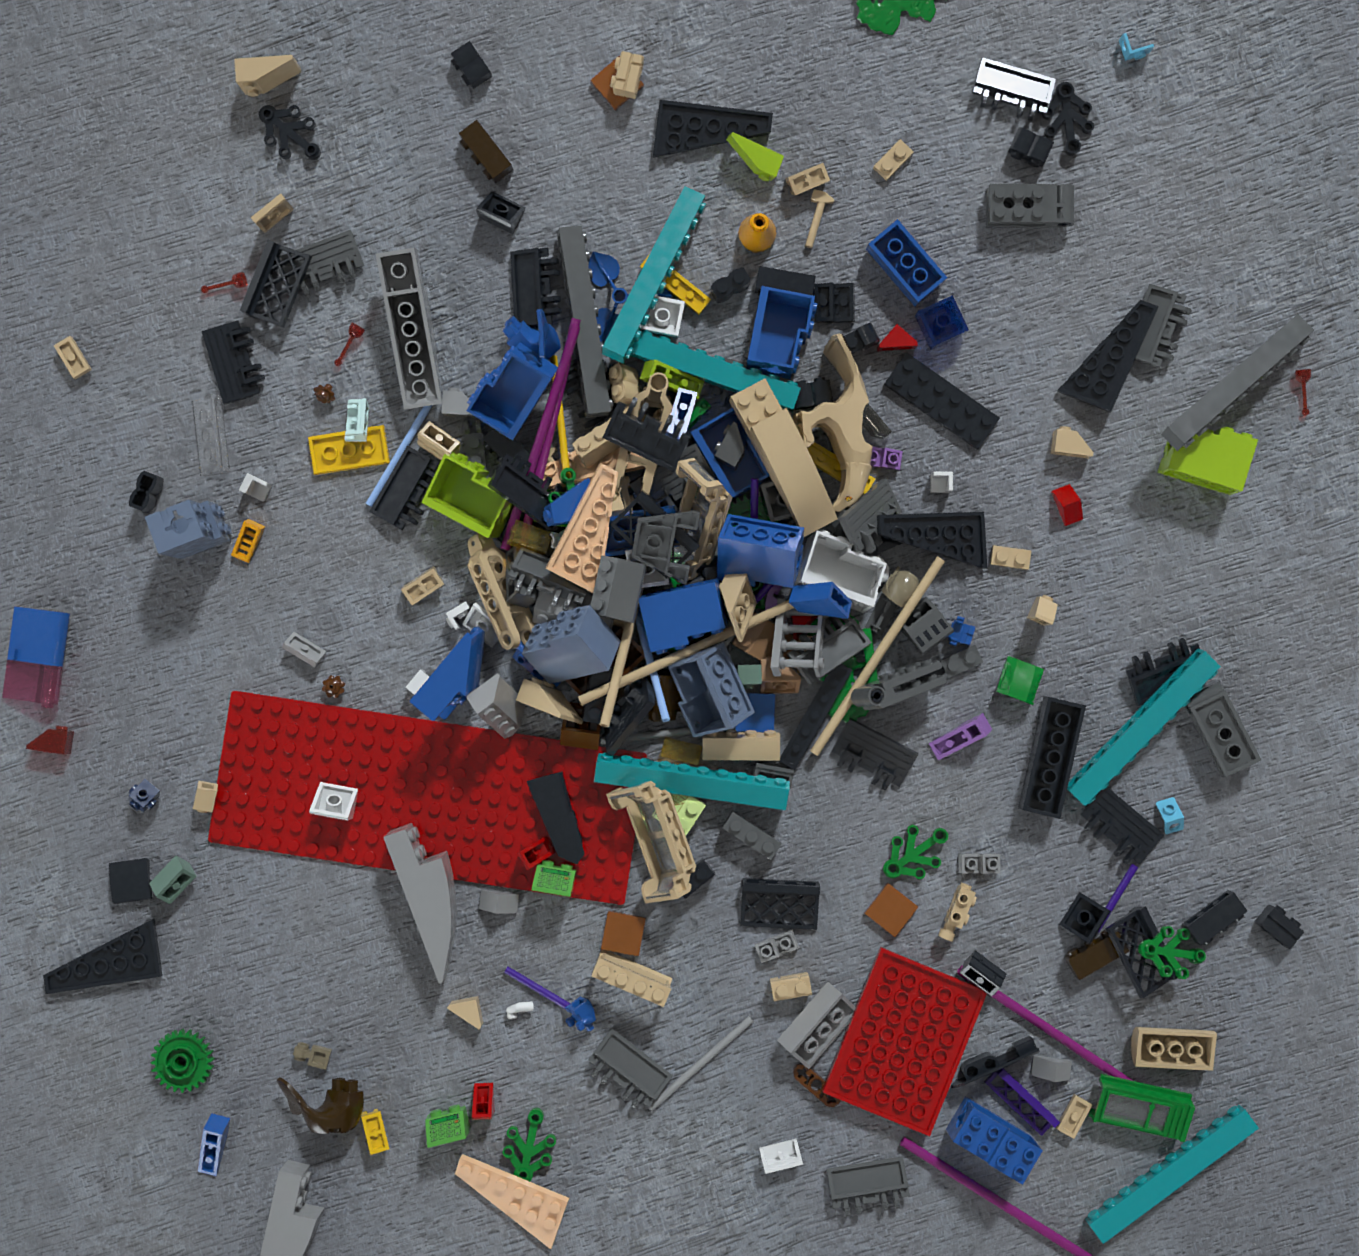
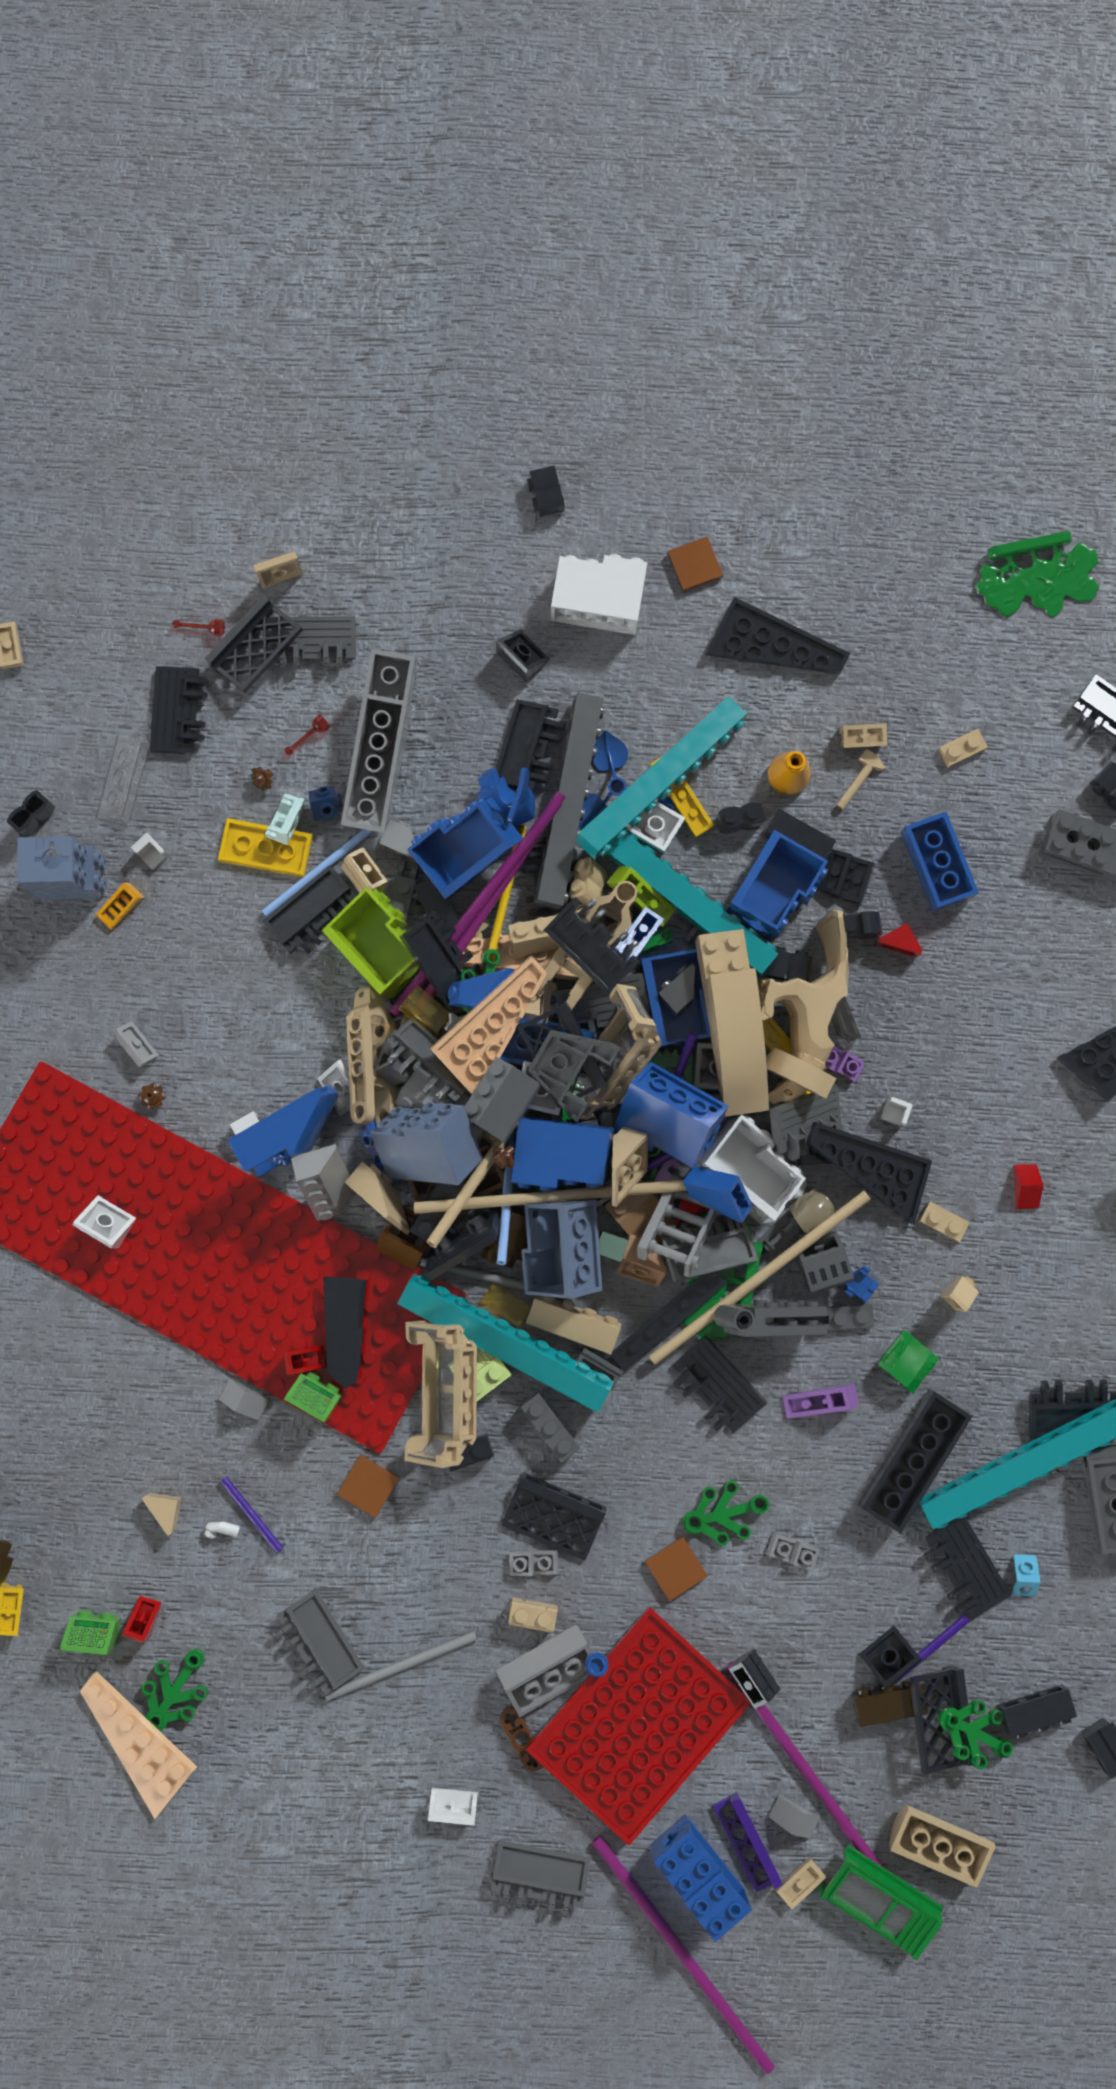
camera: 15 degrees right, 5 degrees down
tan slope [234,55,301,97] -> none
black plant [259,105,321,160] -> none
light grey slope [383,823,457,983] -> none
tan hinge [401,566,444,605] -> none
white bracket [446,601,471,630] -> none
dark brown brick [459,120,513,184] -> none
blue piece [565,996,596,1031] -> none
tan window [591,949,672,1007] -> none
tan brick [610,51,644,99] -> none
lime slope [727,132,784,181] -> none
blue tile [735,693,775,732] -> none
black plate [884,352,1000,450] -> none
clear blue brick [915,295,969,350] -> none
tan brick [938,882,977,942] -> none
black panel [950,1036,1040,1088] -> none
tan slope [1051,426,1093,459] -> none
teal brick [1085,1105,1259,1244] -> none
none -> dark blue brick [308,786,343,821]
none -> reddish brown plant [492,1145,515,1169]
none -> white piece [551,554,647,635]
none -> blue plate [585,1652,608,1677]
none -> tan arch [766,1048,837,1099]

